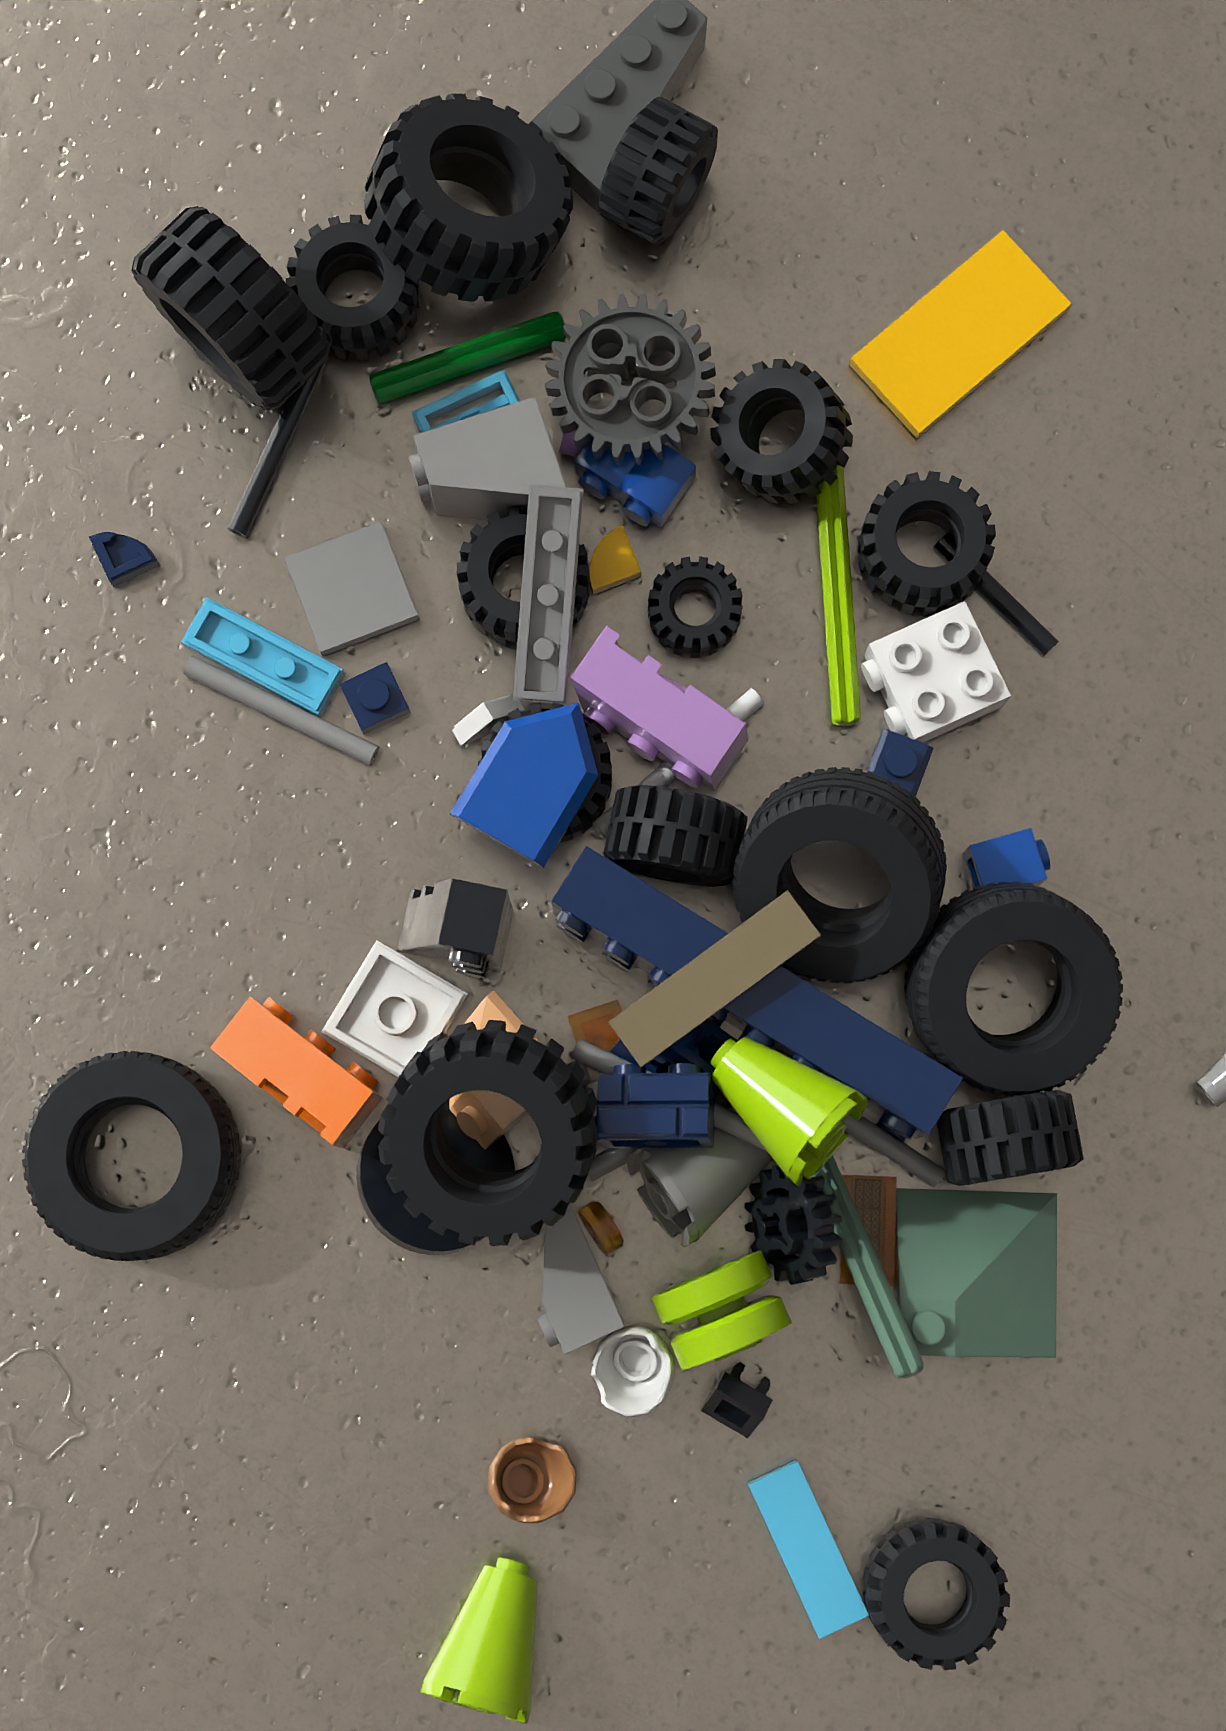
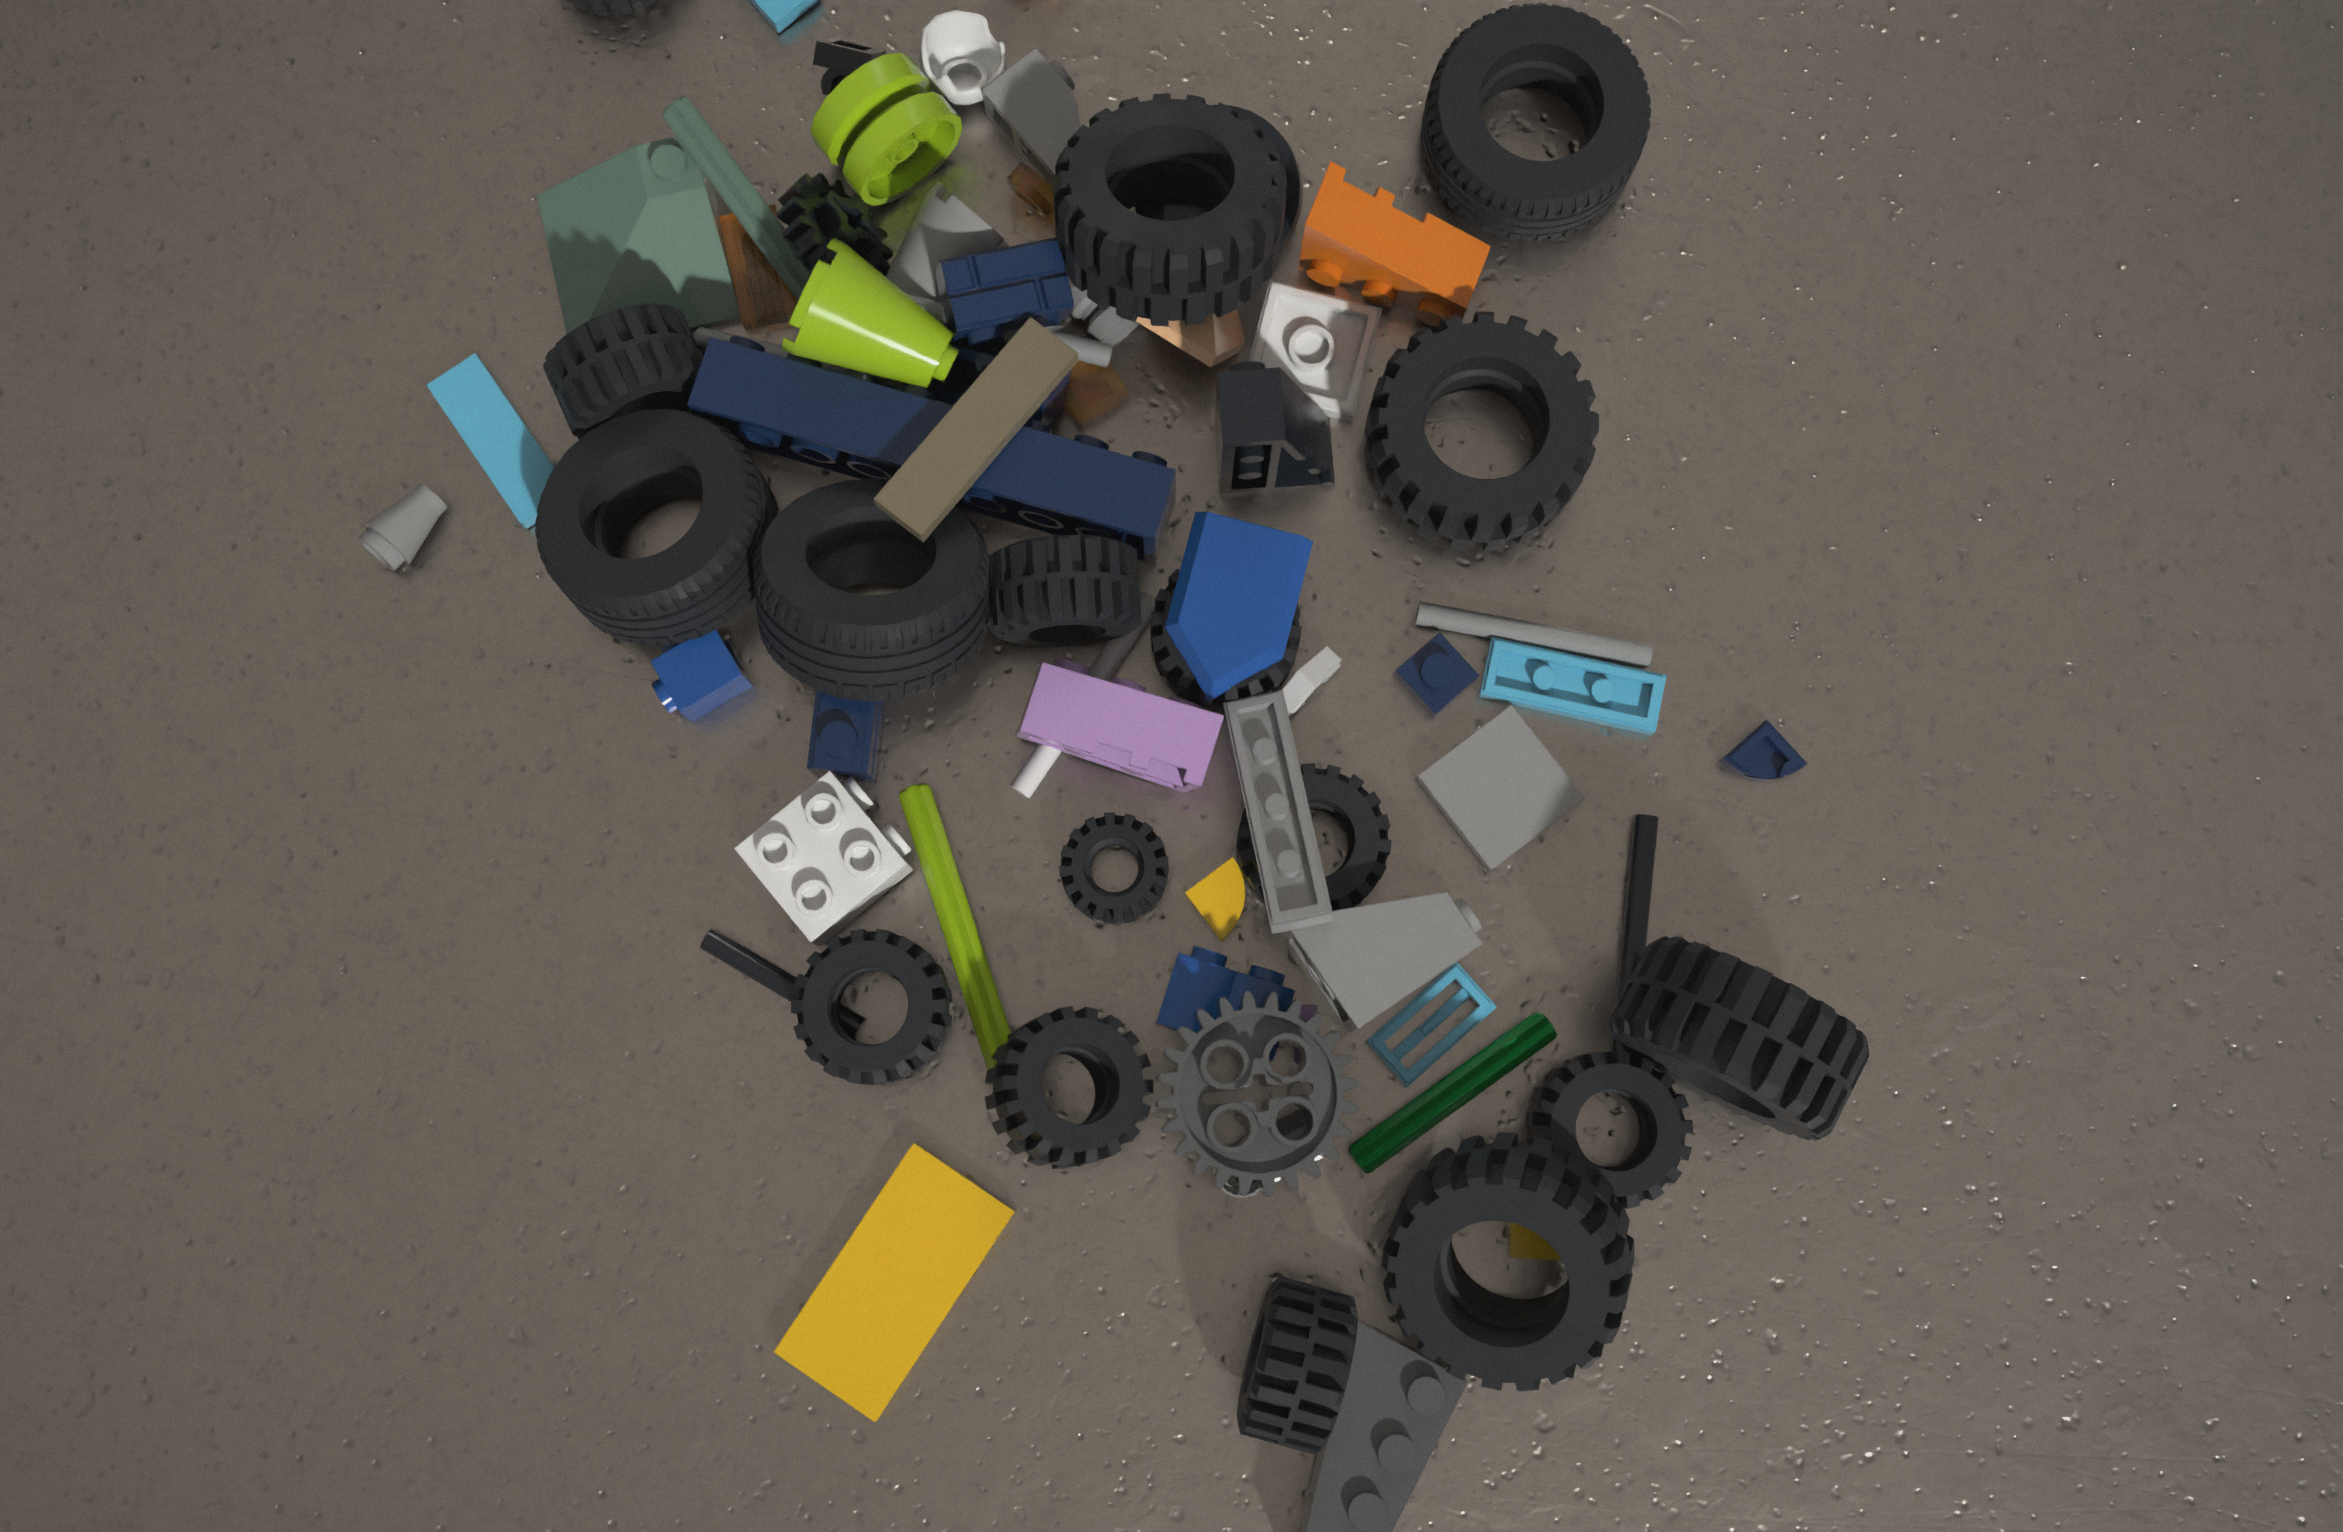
camera: 165 degrees right, 0 degrees up
none -> medium azure tile [426,353,555,529]
none -> black tyre [1364,311,1599,551]

